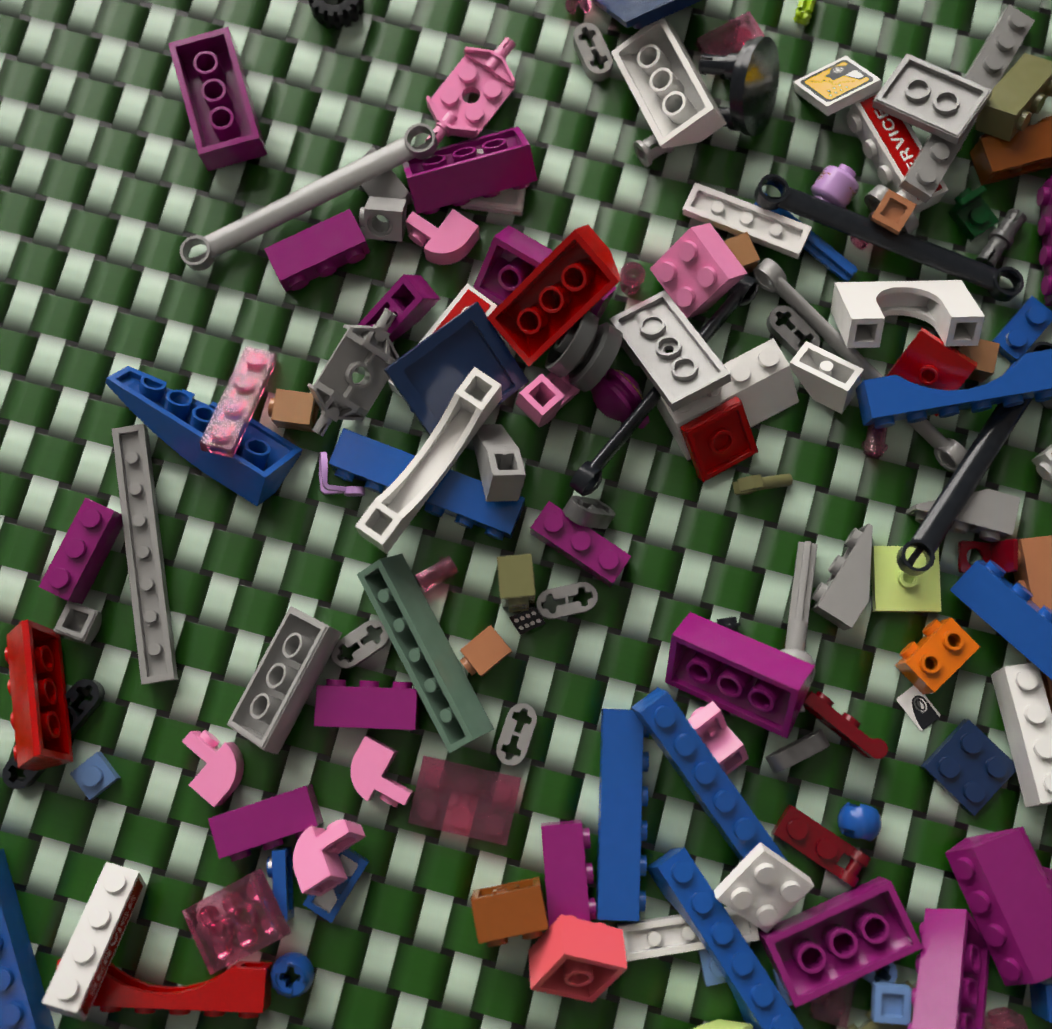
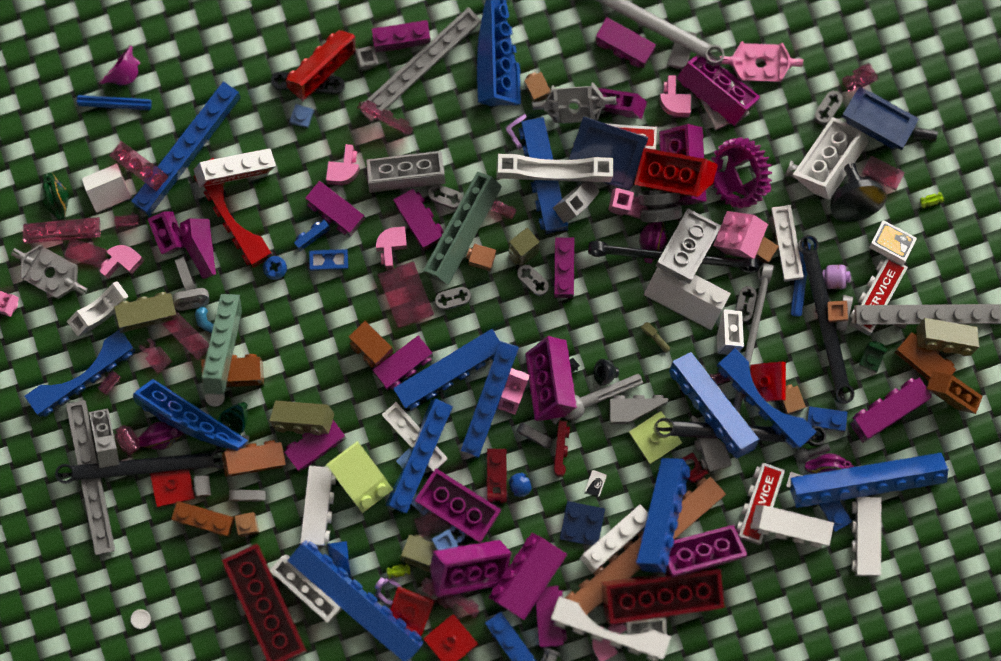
camera: 55 degrees right, 0 degrees up
clear pink plate [182,868,291,975] -> none
clear pink plate [199,346,277,458] -> none
bright pink brick [293,819,366,897] -> none
light grey brick [359,196,407,242] -> none
black sticker [509,607,546,634] -> none
coral brick [528,915,628,1003] -> none
flat silver beam [562,496,616,529] -> none
clear pink pin [620,262,645,295] -> none
red plate [680,396,758,482] -> none
white plate [713,843,814,933] -> none
white arch [831,280,985,348] -> none
light grey tile [872,53,993,145] -> none
orange brick [895,617,980,694] -> none
dark grey pin [975,209,1027,267] -> none
none -> clear pink plate [357,100,413,135]
none -> black brick [594,359,619,386]
none -> brick [669,352,759,459]
none -> magenta piece [711,137,772,208]

